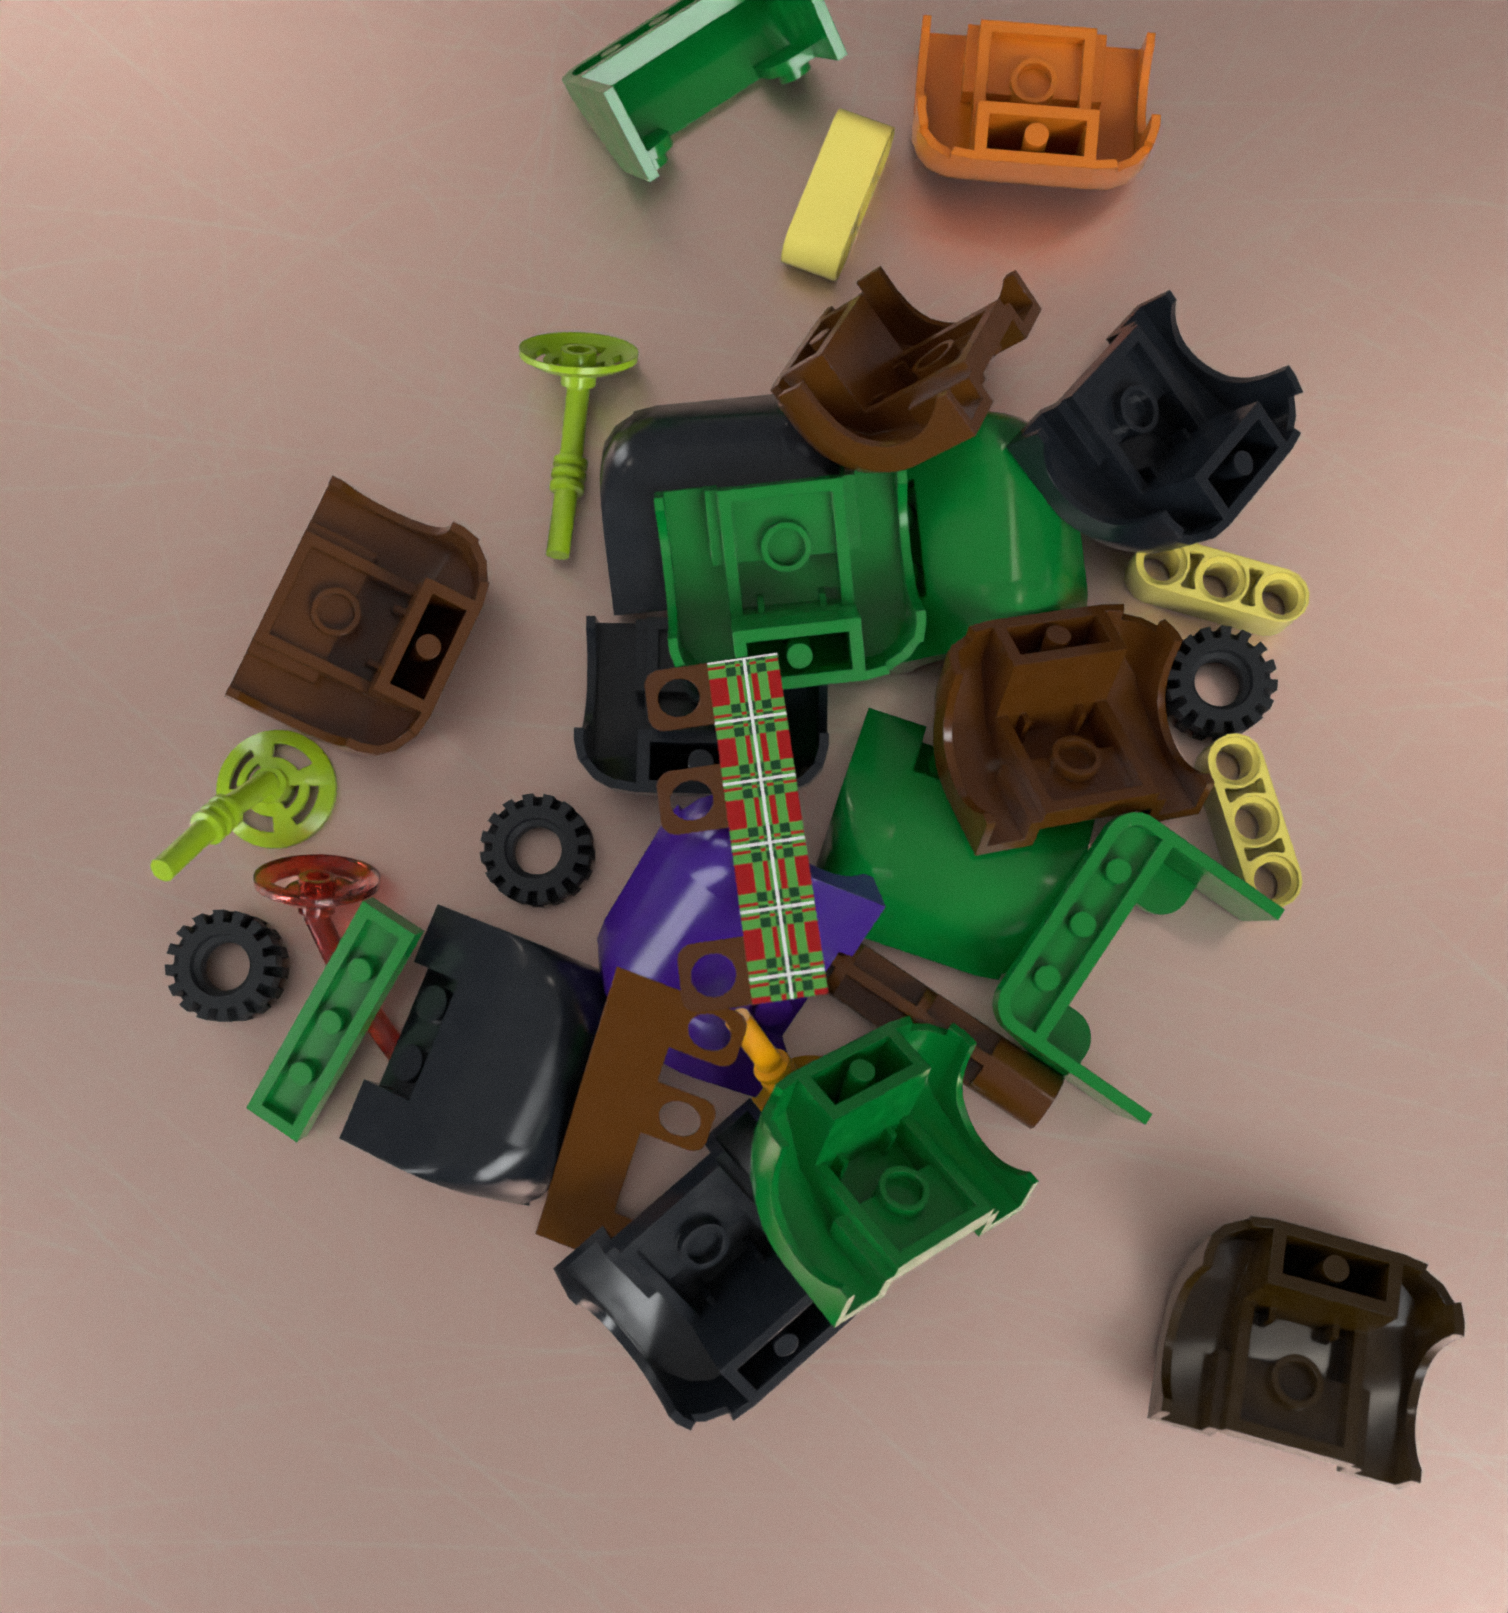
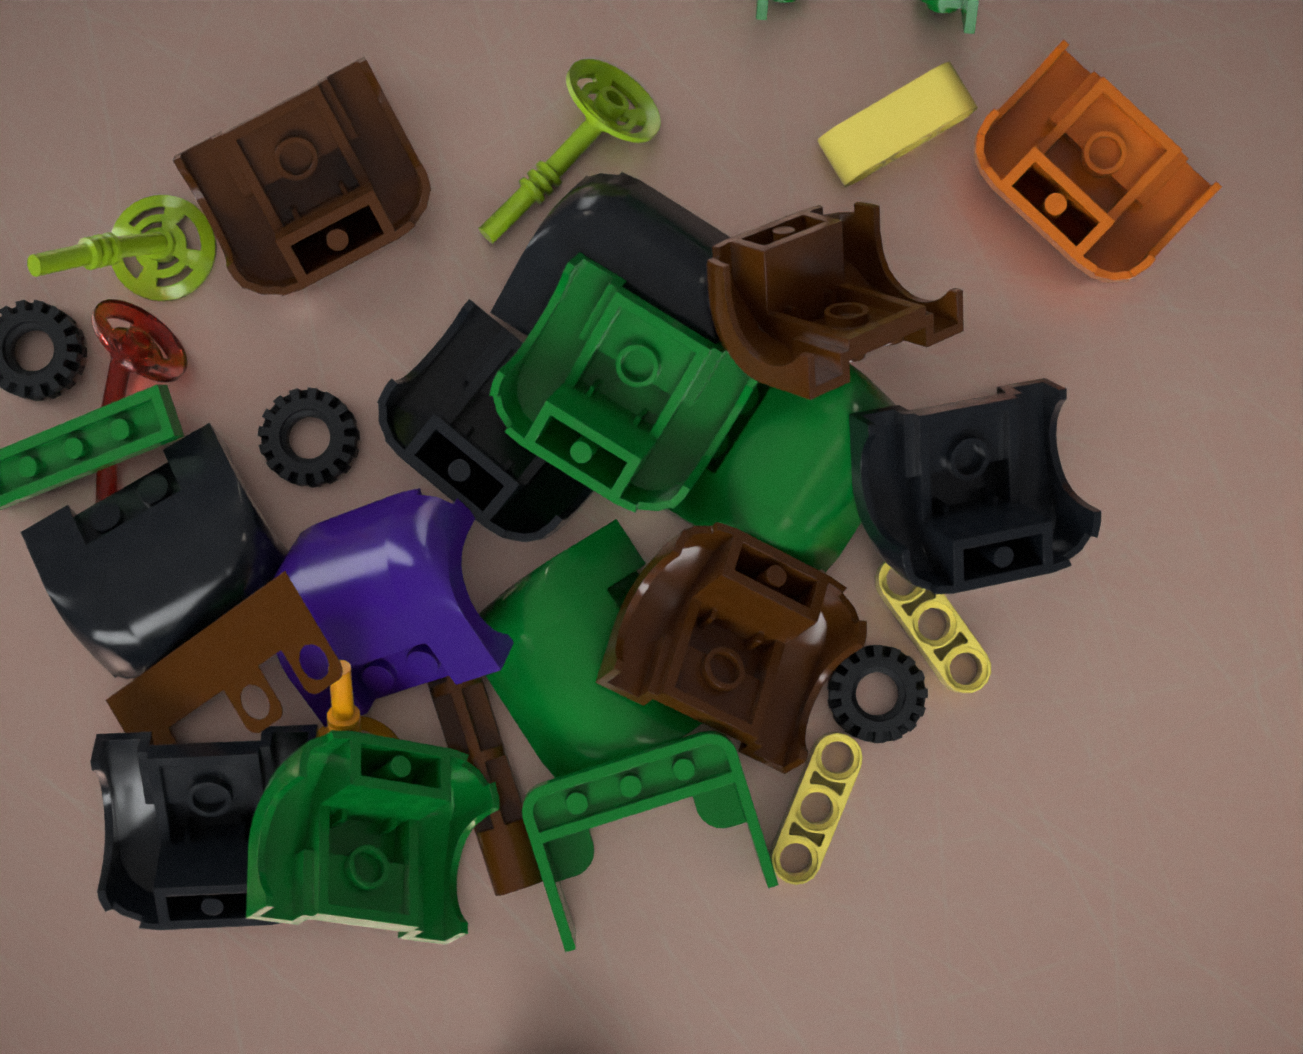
camera: 35 degrees right, 5 degrees up
piece [645,653,829,1013] -> none

